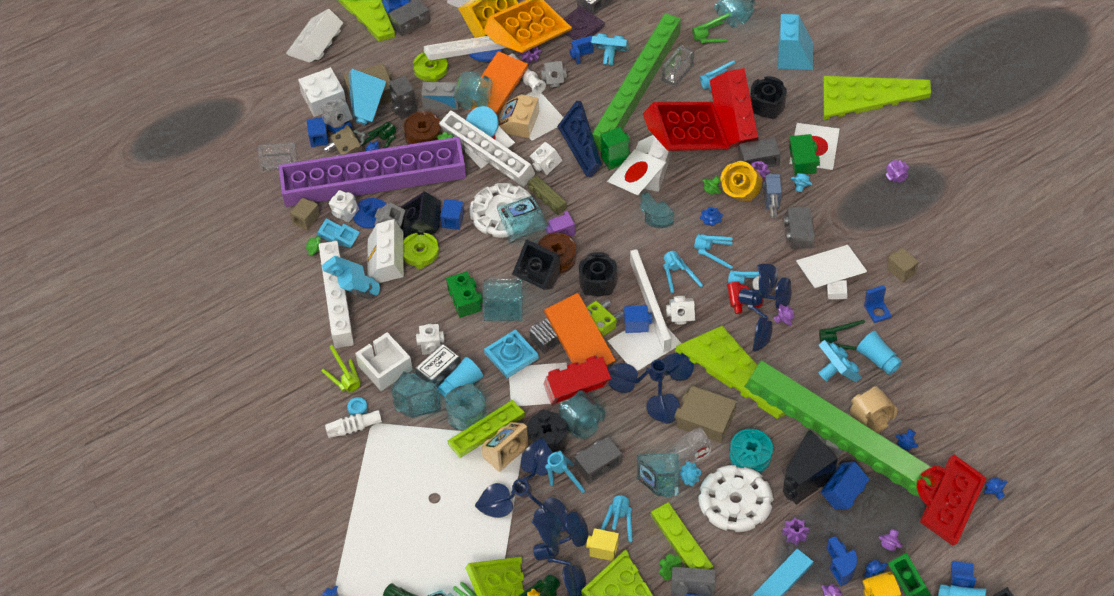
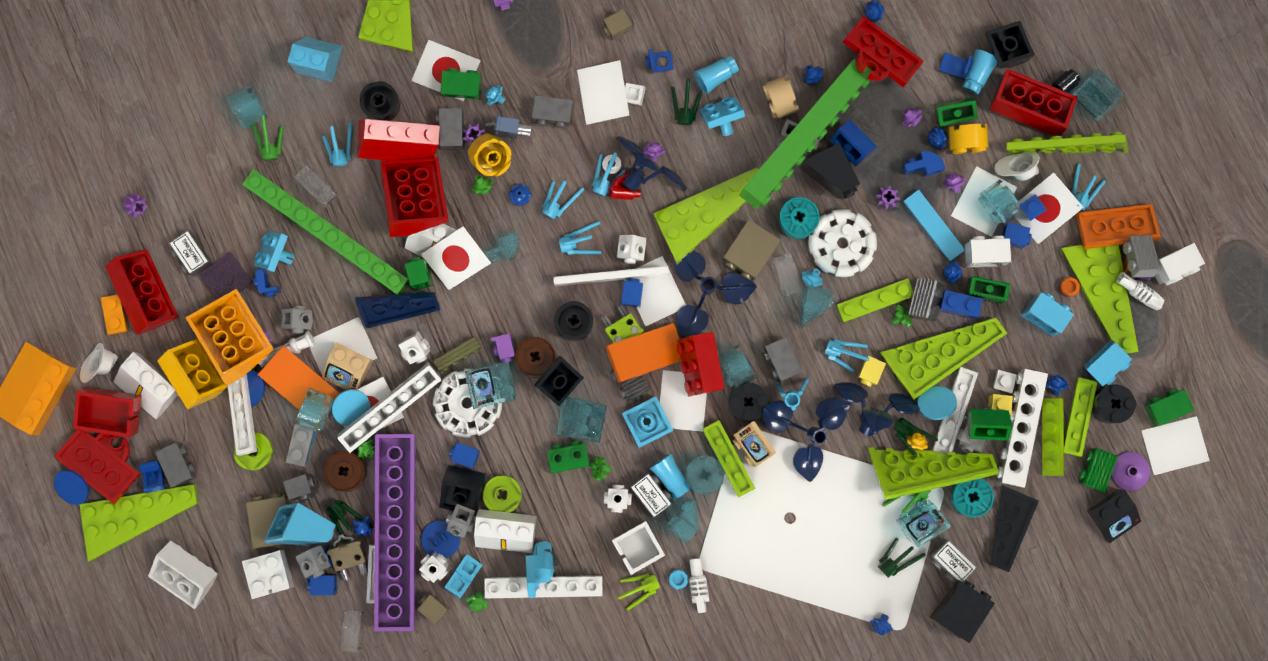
camera: 80 degrees left, 30 degrees up
none -> bright green plant [590,456,611,481]

